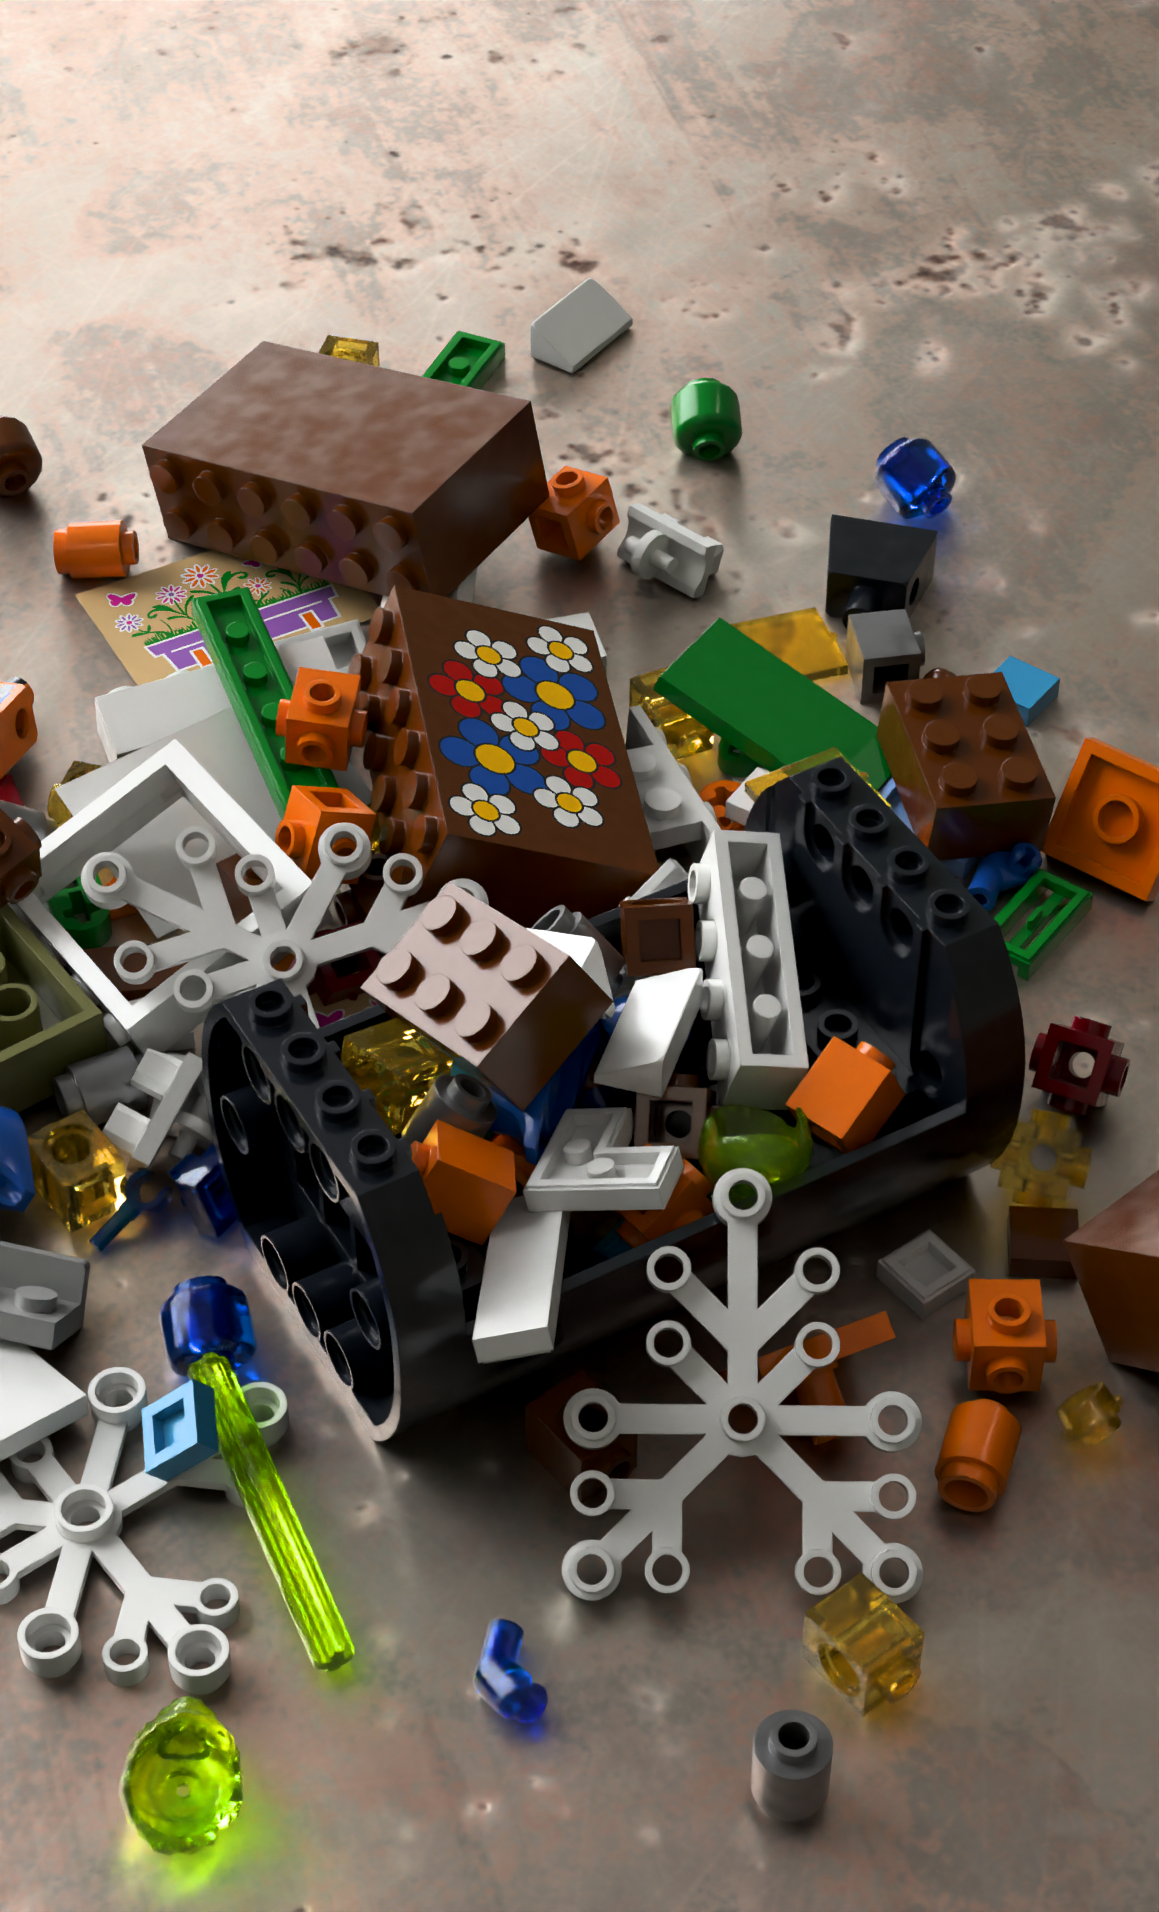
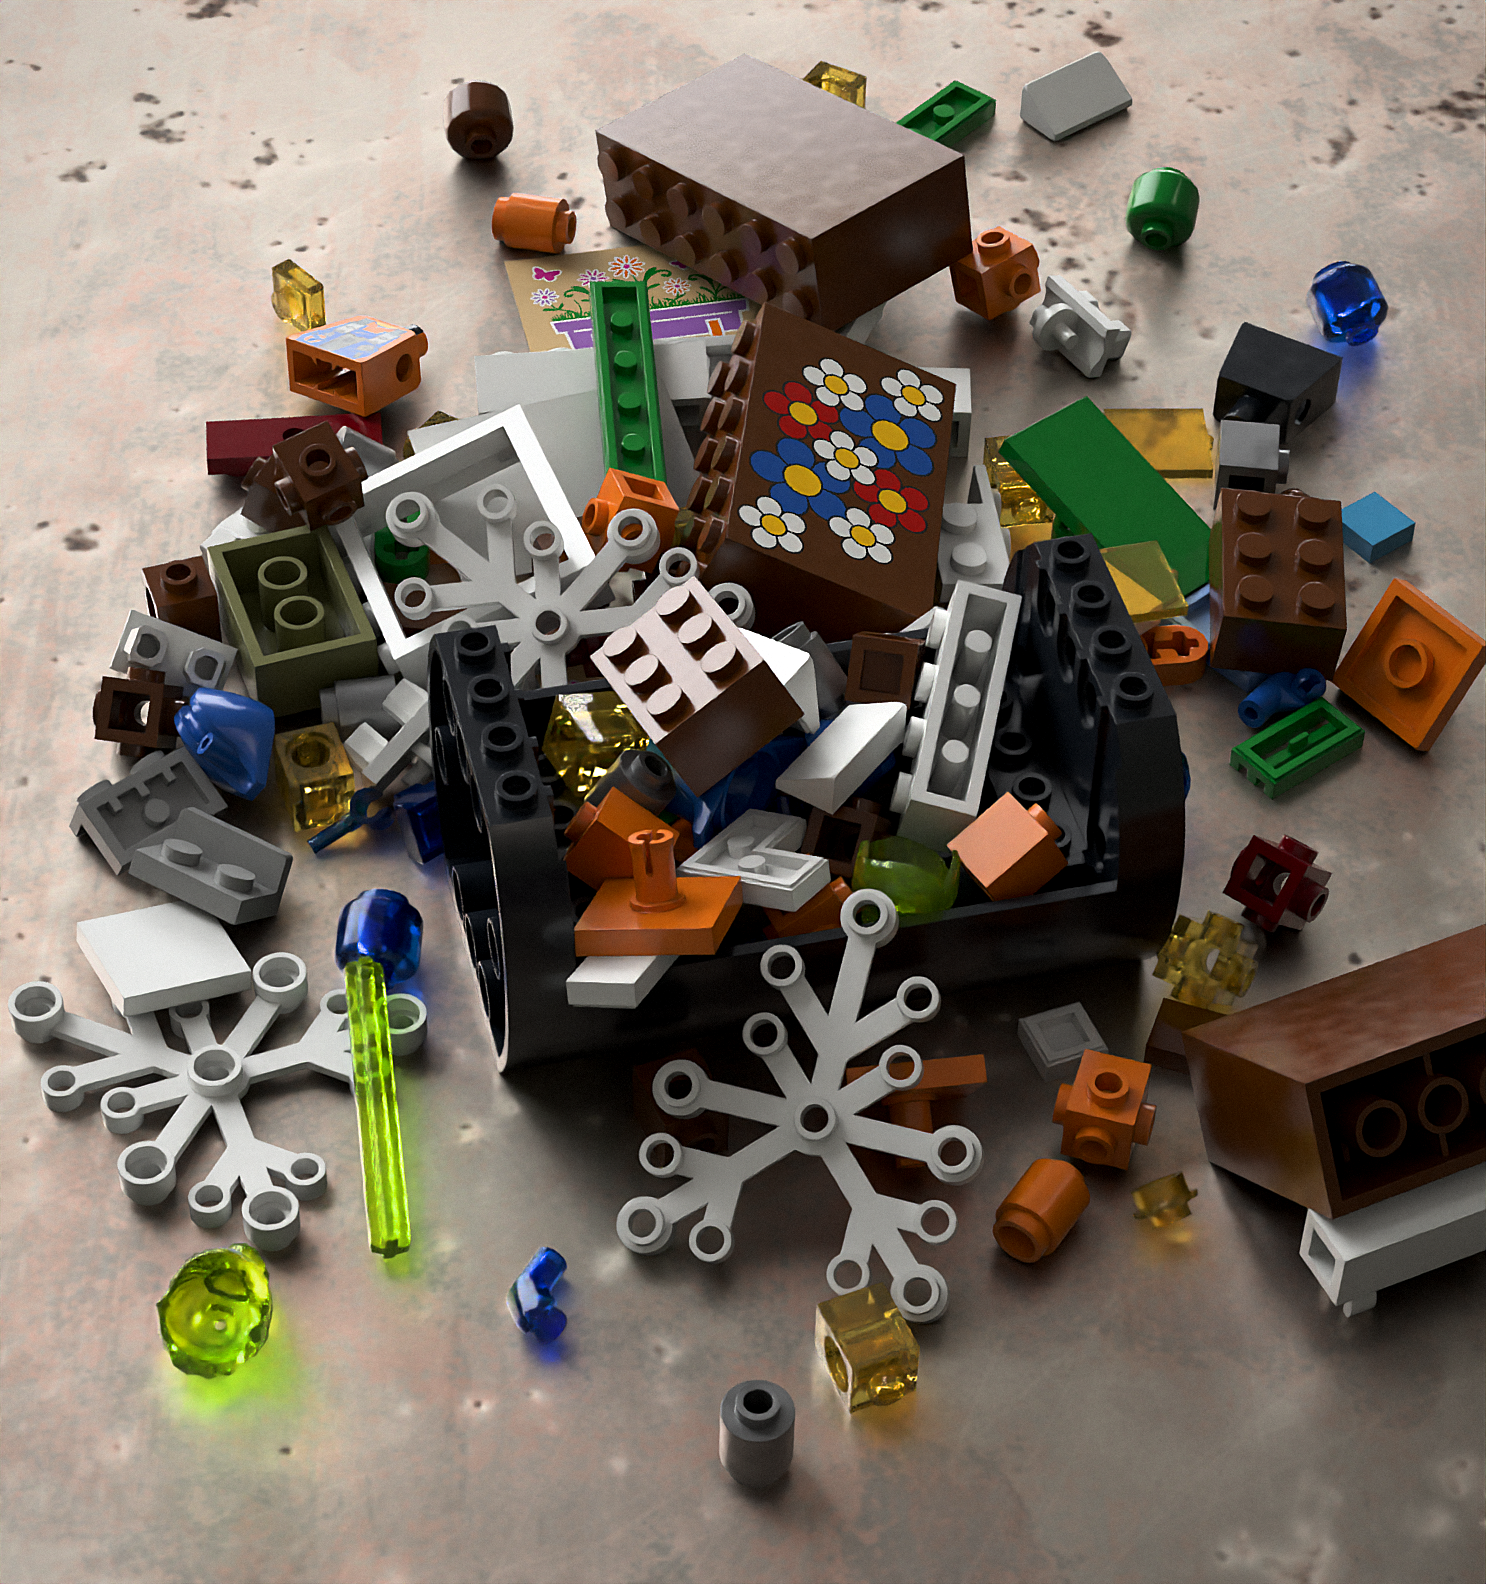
camera: 15 degrees right, 0 degrees up
dark azure tile [141,1379,219,1482] -> none
orange brick [275,667,368,771] -> none
none -> orange tile [574,829,744,956]

